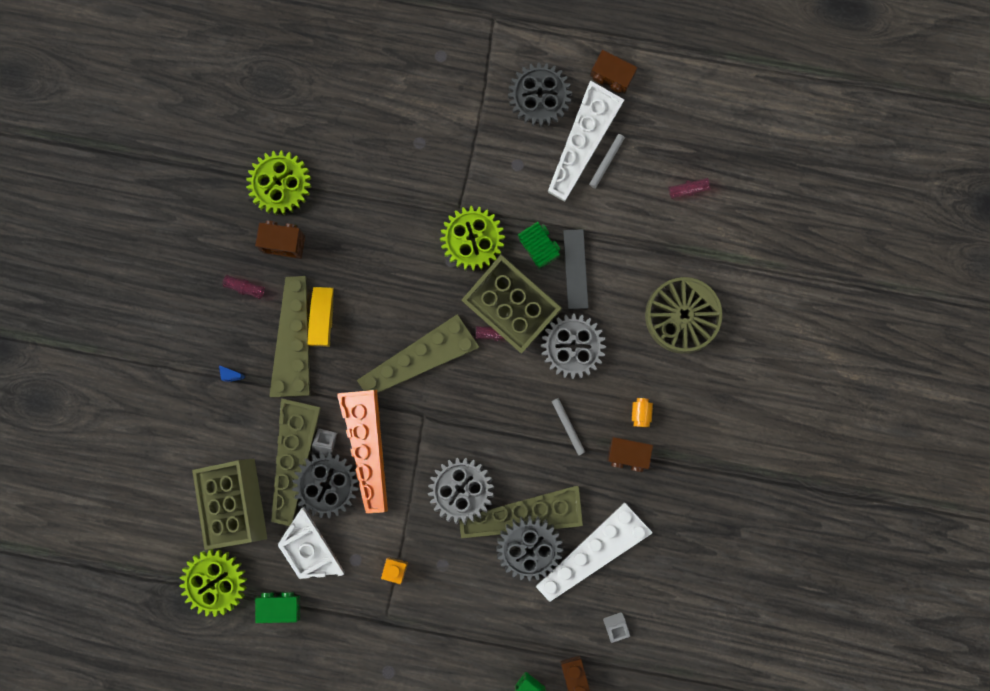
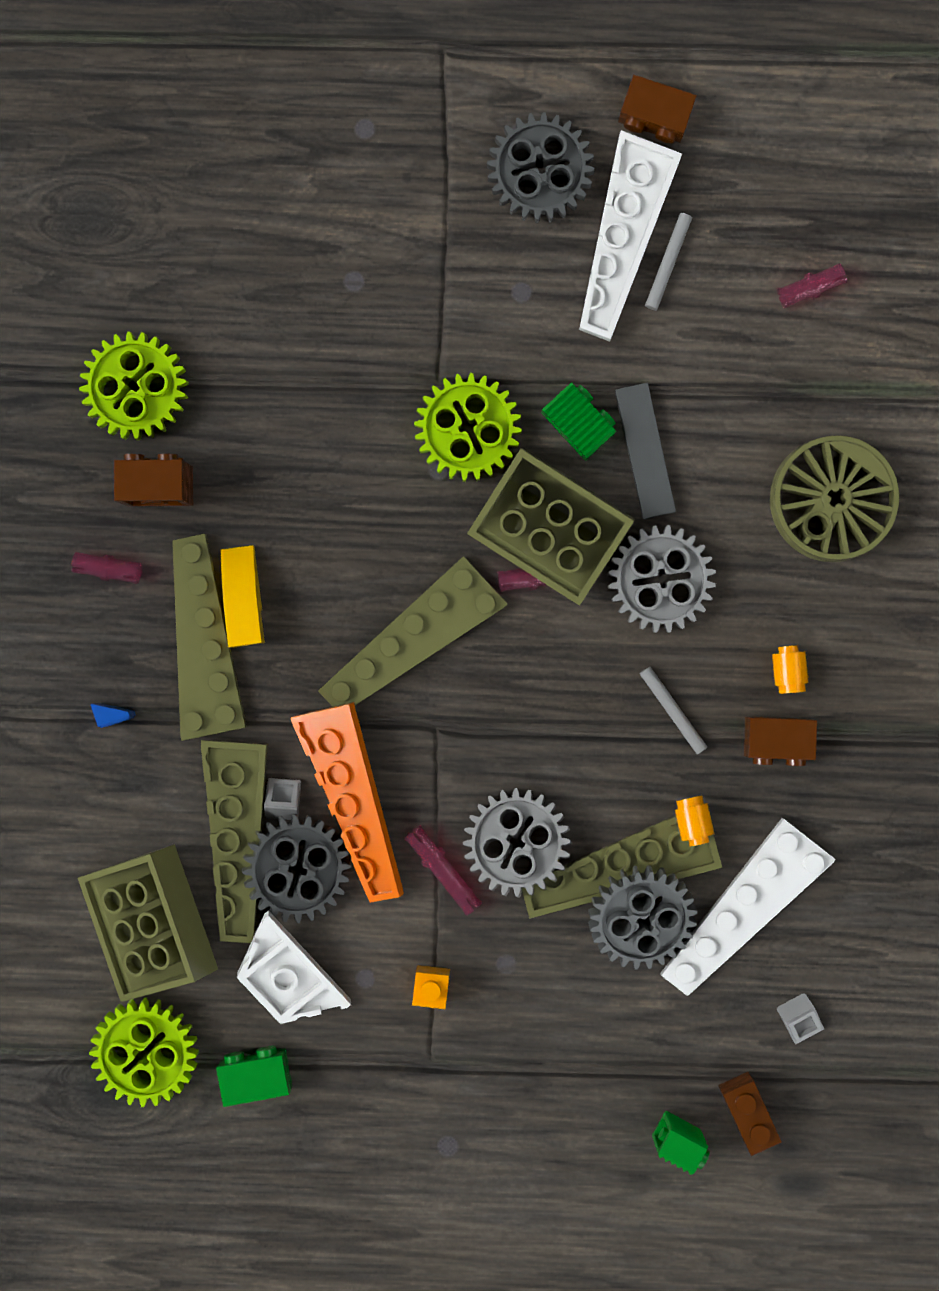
camera: 10 degrees left, 5 degrees up
none -> clear pink pin [404,825,482,916]
none -> light orange brick [675,795,714,846]

